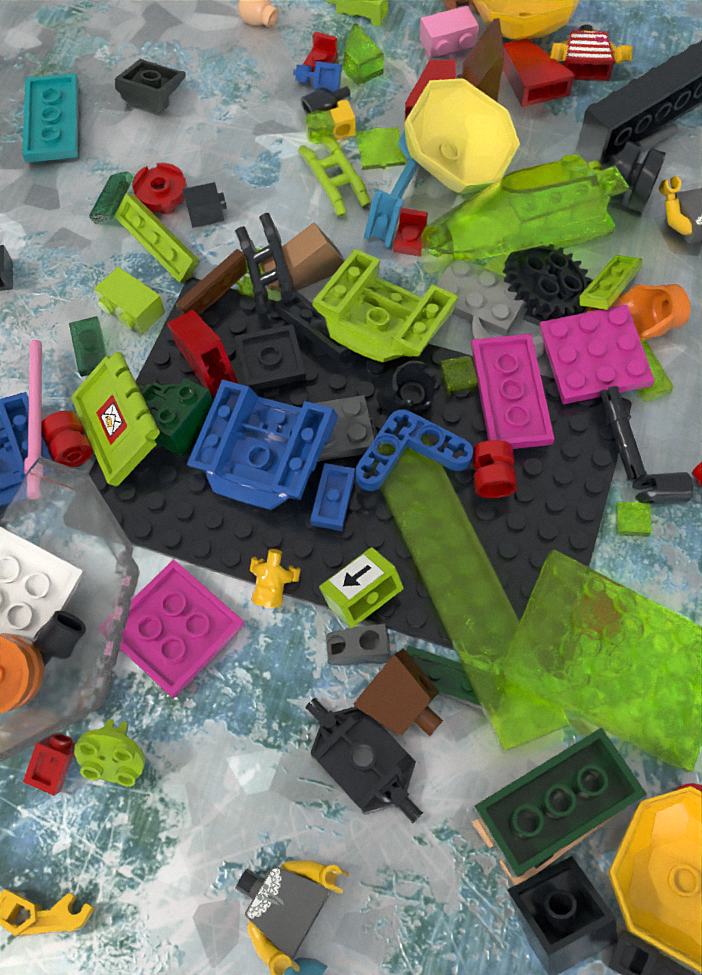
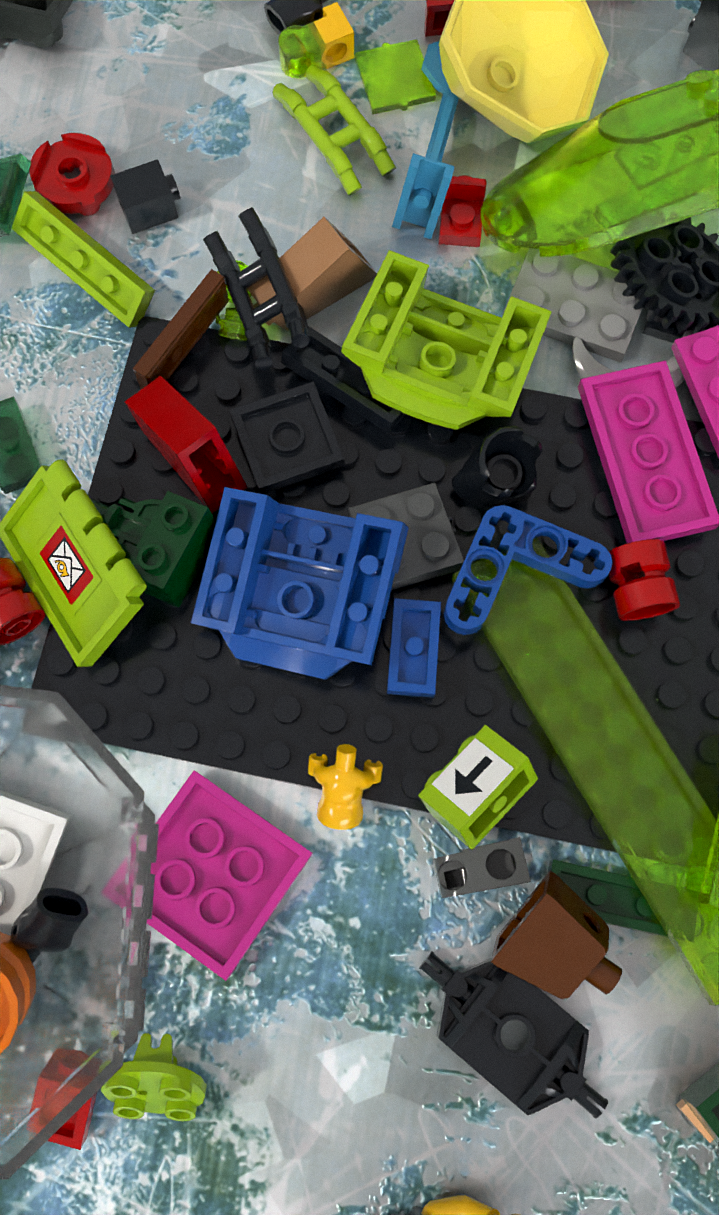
camera: 10 degrees left, 10 degrees up
lime brick [94,266,165,335] -> none
clear neon green tile [441,356,478,392] -> none

